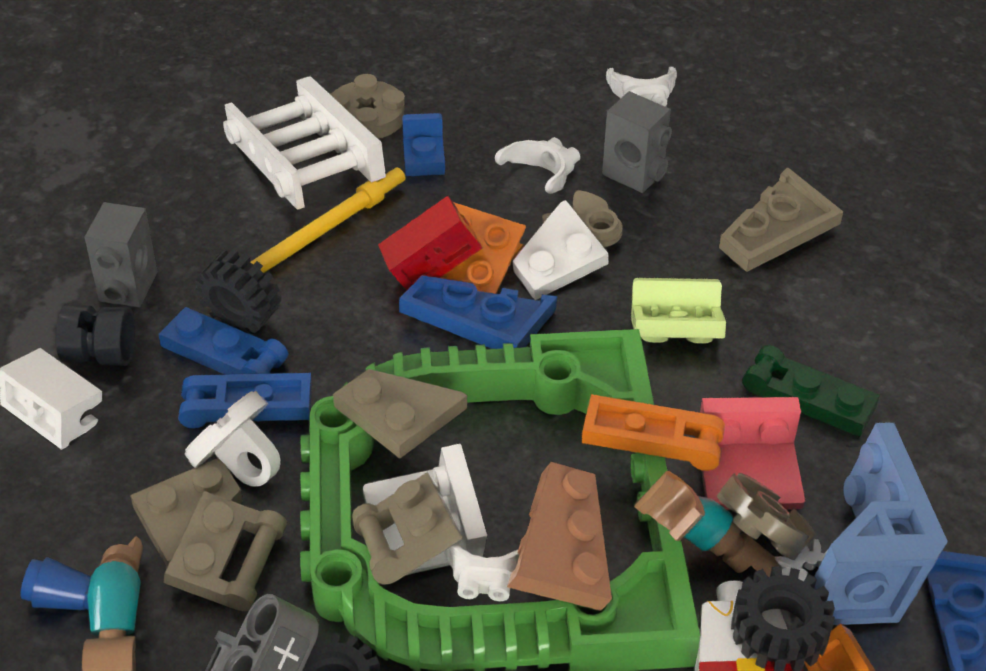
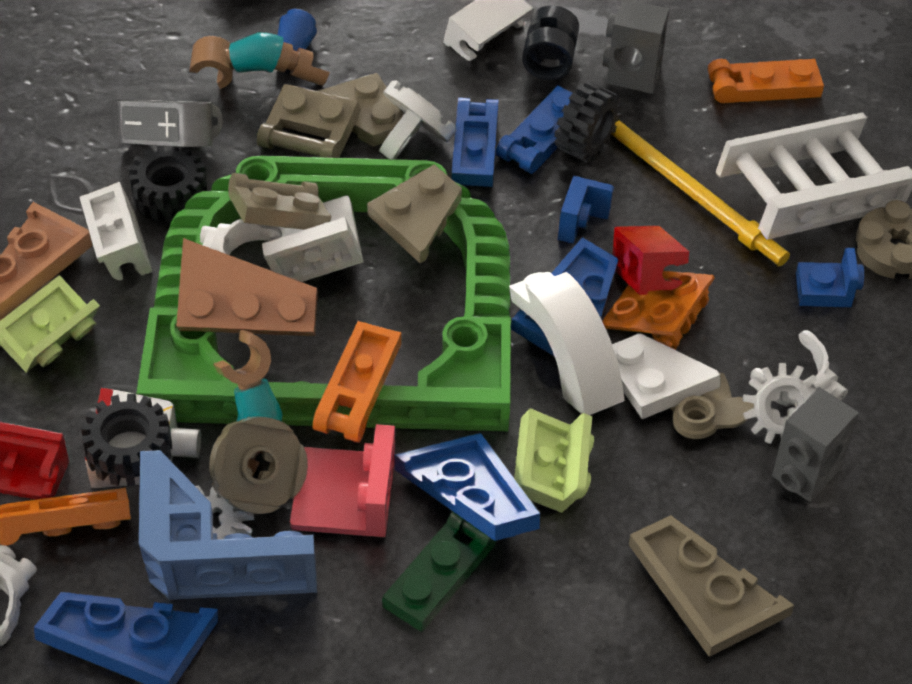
camera: 95 degrees right, 5 degrees up
none -> blue wing [394,433,540,541]
none -> white arch [509,272,625,415]
none -> blue bracket [557,176,614,244]
none -> orange plate [707,59,824,103]
none -> white gear [742,363,818,444]

